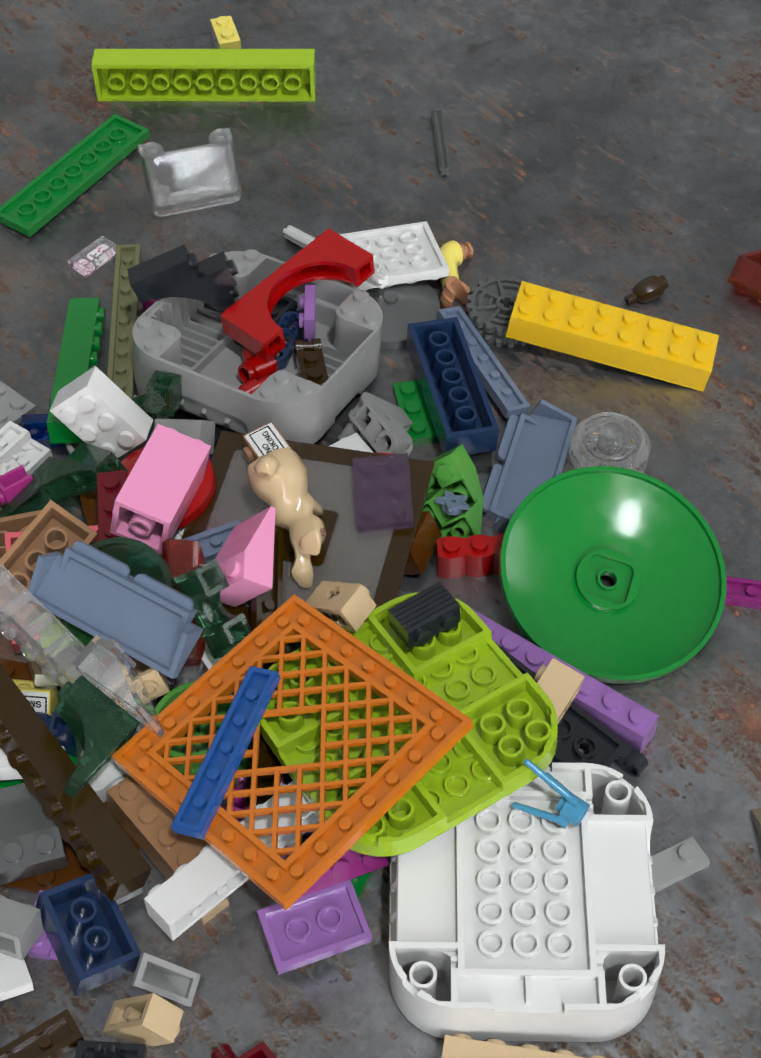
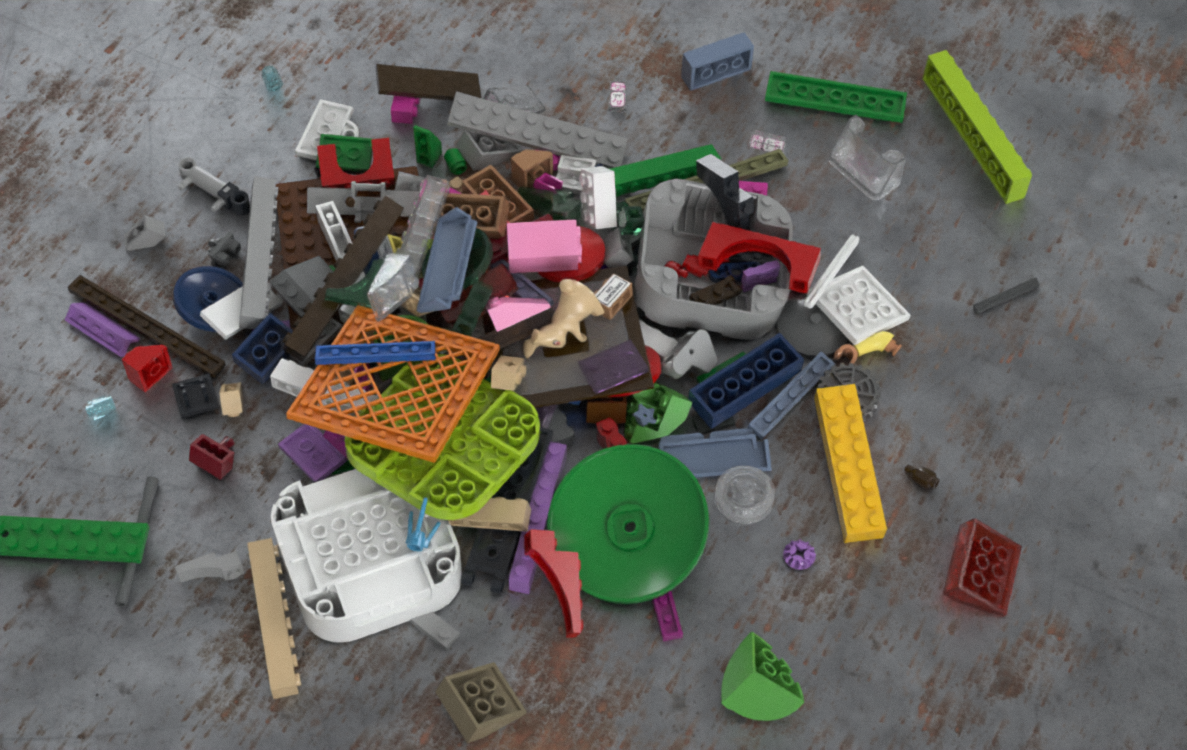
camera: 65 degrees right, 5 degrees up
light grey slope [131,952,201,1008] -> none
light yellow brick [210,16,241,49] -> none
black brick [388,582,461,649] -> none
none -> arch [524,529,583,638]
none -> medium lavender gear [783,539,816,570]

